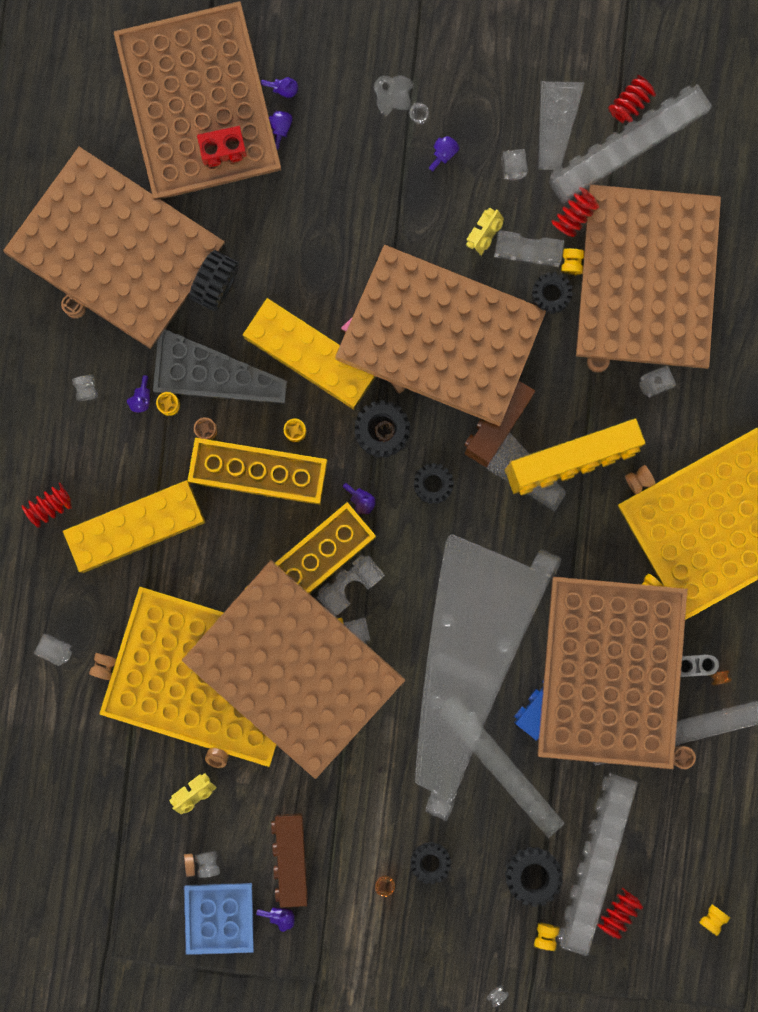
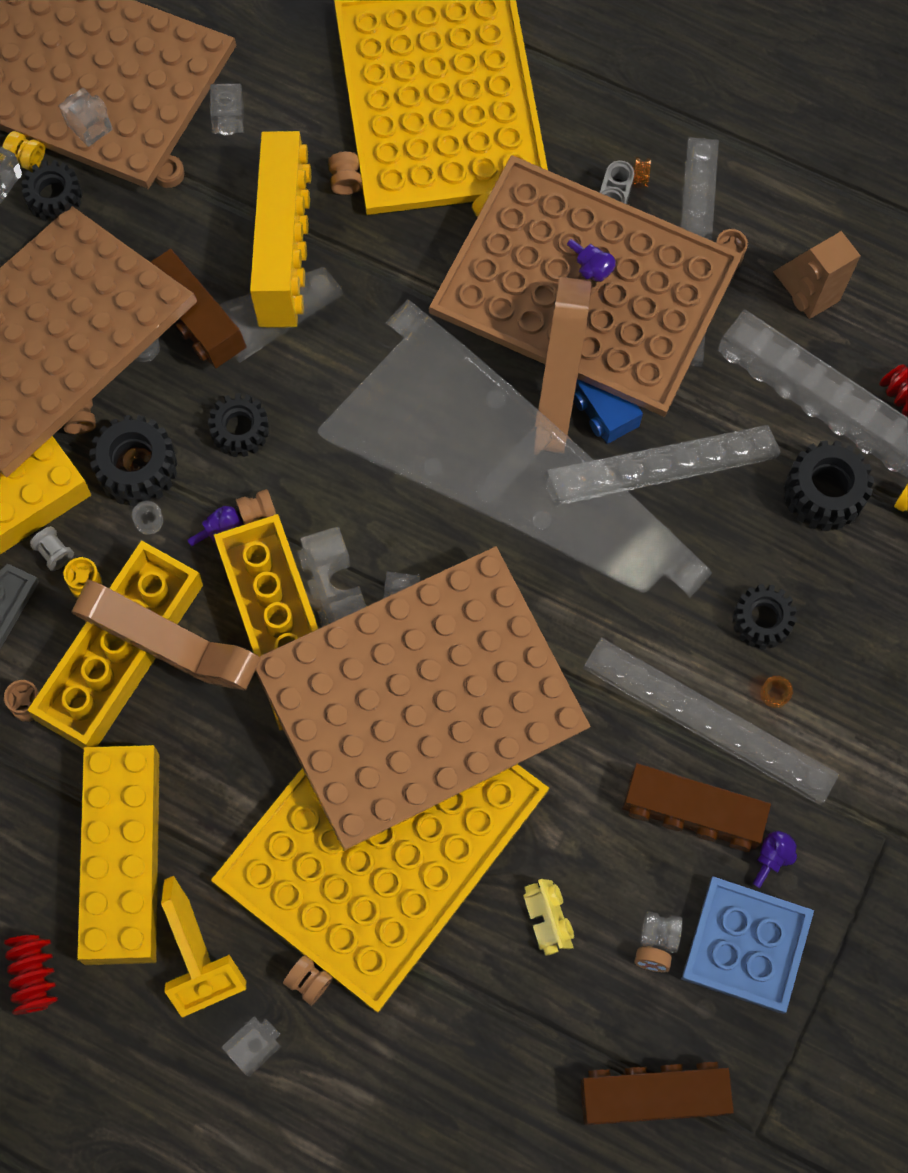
camera: 75 degrees left, 15 degrees down
medium nougat tile [205,748,229,768] -> none
none -> light grey bush [30,526,74,571]
none -> clear brick [58,88,113,147]
none -> medium nougat beam [71,580,261,691]
none -> clear bush [132,501,163,534]
none -> yellow piece [161,876,246,1018]
none -> medium nougat wheel [235,489,276,525]
none -> medium nougat beam [532,276,592,455]
none -> dark purple piece [567,239,616,282]
none -> reddish brown brick [580,1062,734,1125]
none -> clear plate [583,637,840,806]
none -> medium nougat wedge [773,231,861,319]

